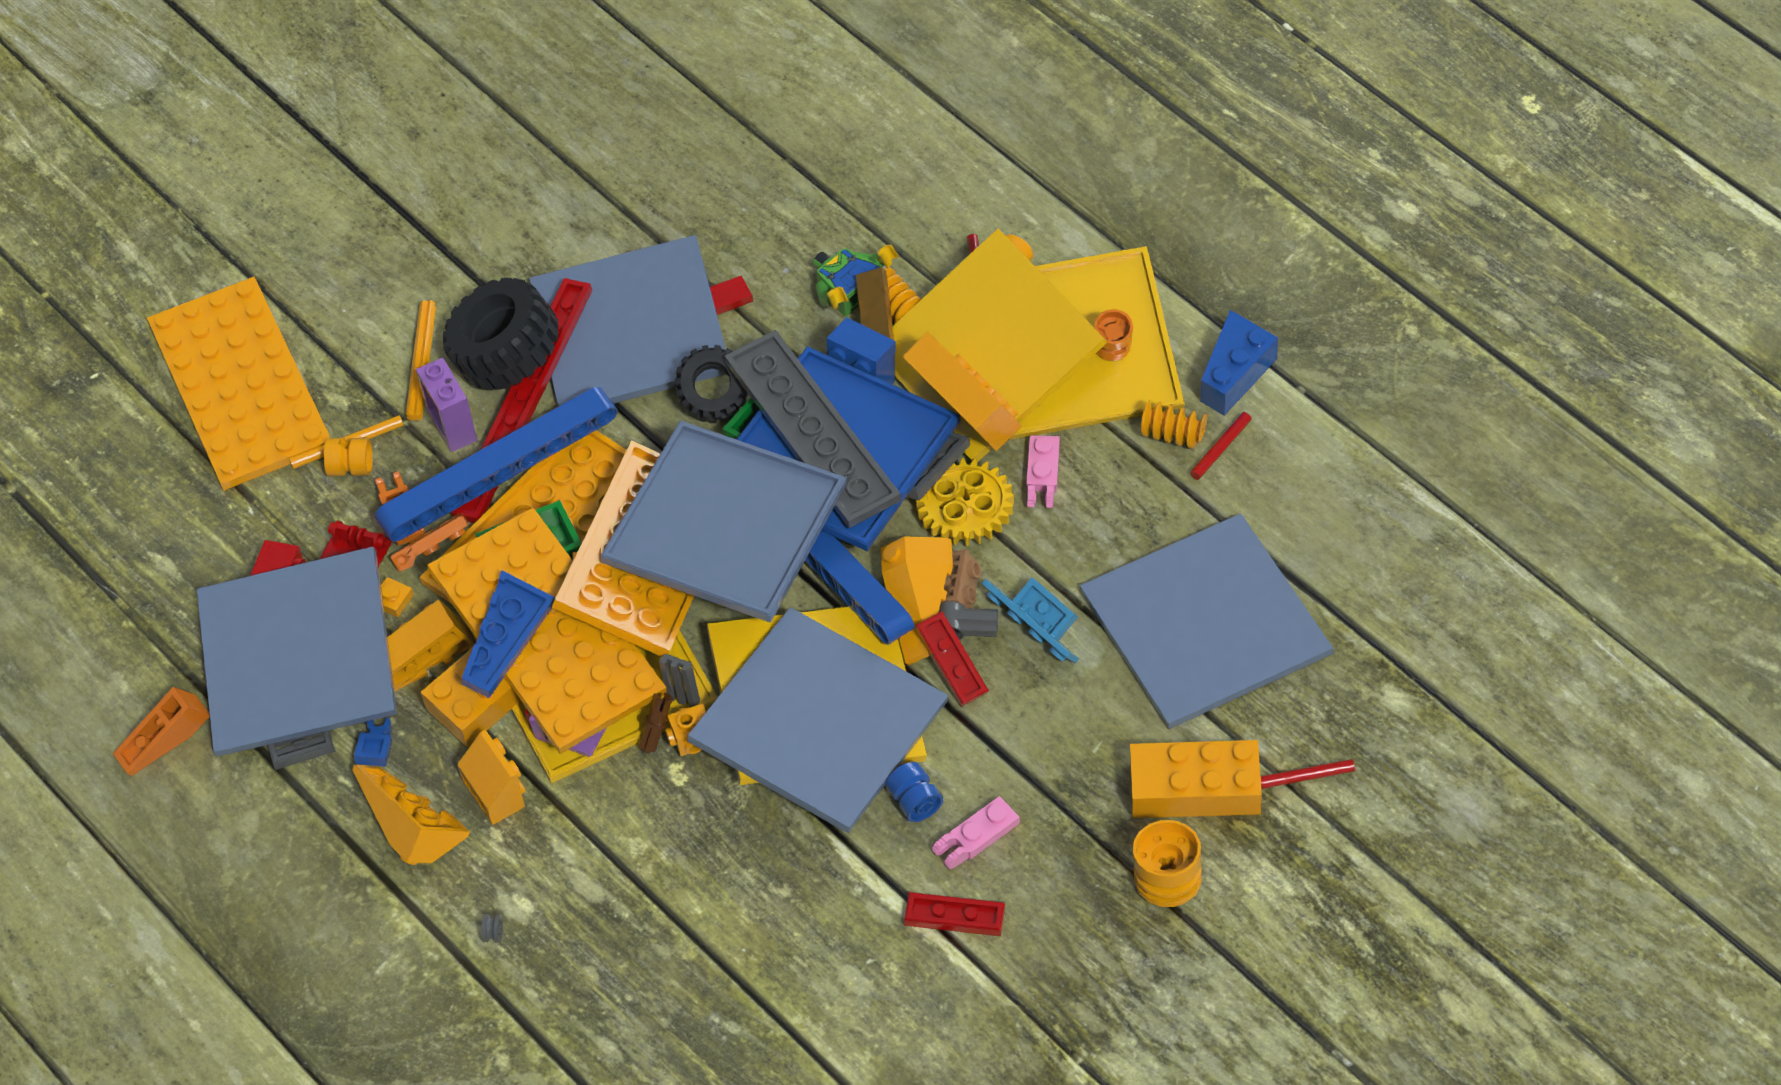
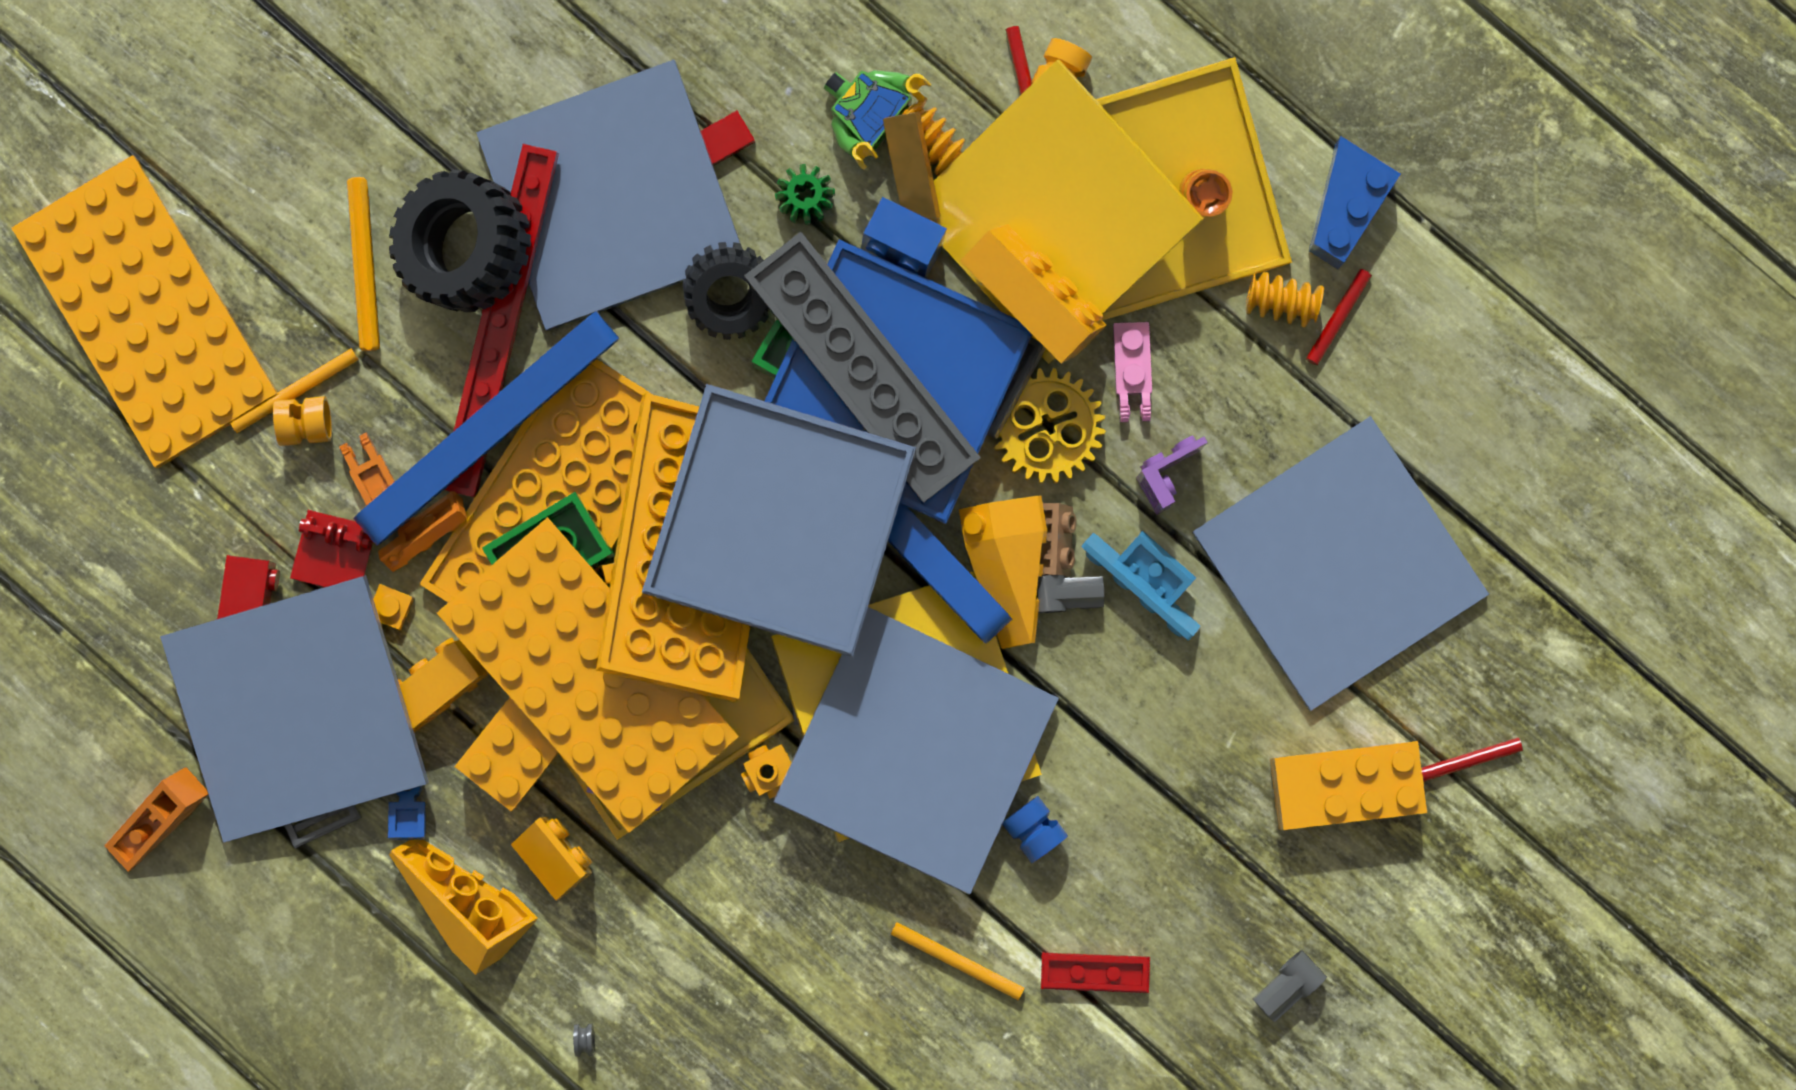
camera: 10 degrees left, 30 degrees up
medium lavender window [416,357,478,452] -> none
blue wing [462,570,555,698] -> none
reddish brown axle [638,692,673,753] -> none
dark grey tile [659,654,700,707] -> none
red tile [915,611,989,707] -> none
bright pink hinge [932,796,1020,869] -> none
light orange wheel [1133,820,1202,907] -> none
none -> green gear [775,164,835,225]
none -> light orange bar [890,922,1024,1000]
none -> medium lavender bracket [1136,435,1208,515]
none -> dark grey piece [1253,950,1327,1022]

